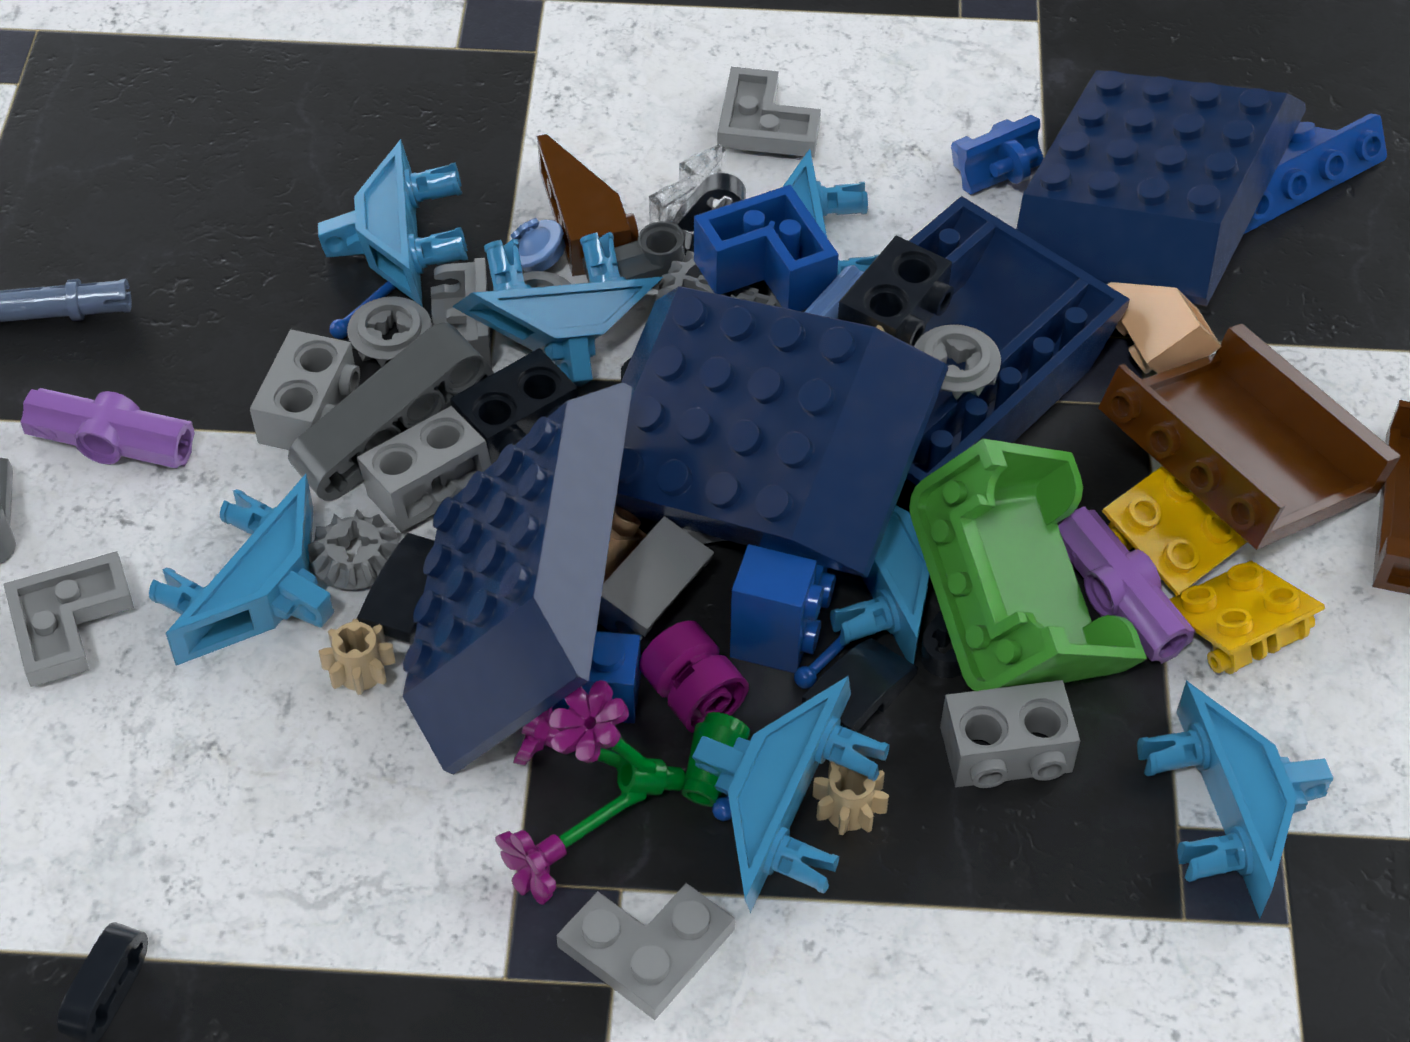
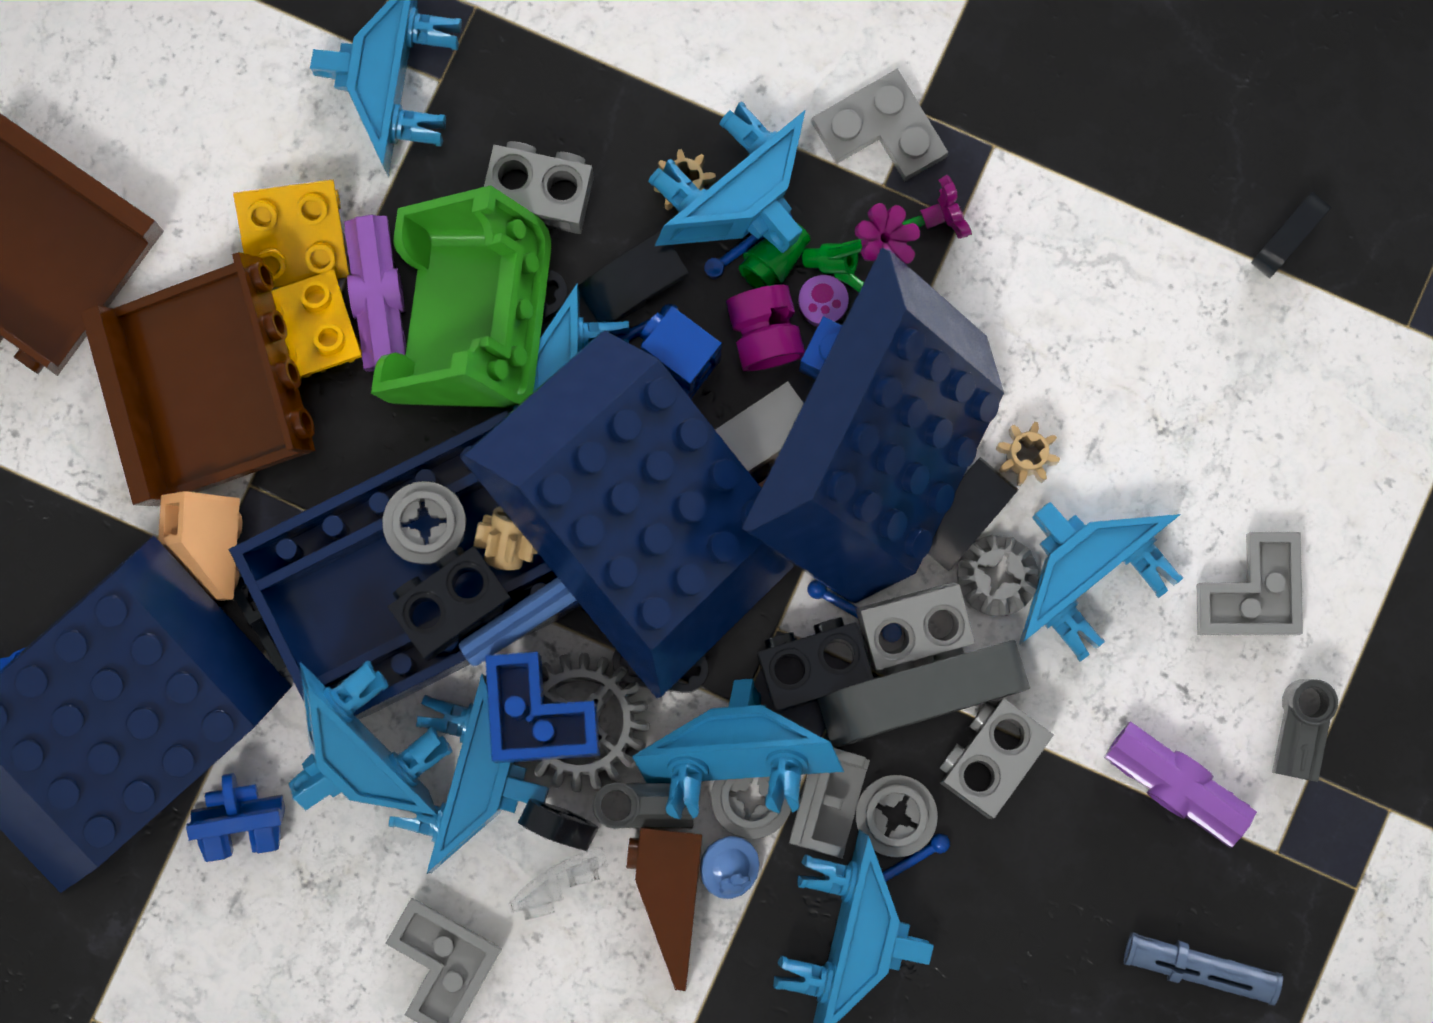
camera: 160 degrees left, 30 degrees up
none -> dark azure connector [289,661,453,816]
none -> medium lavender tile [798,275,849,327]

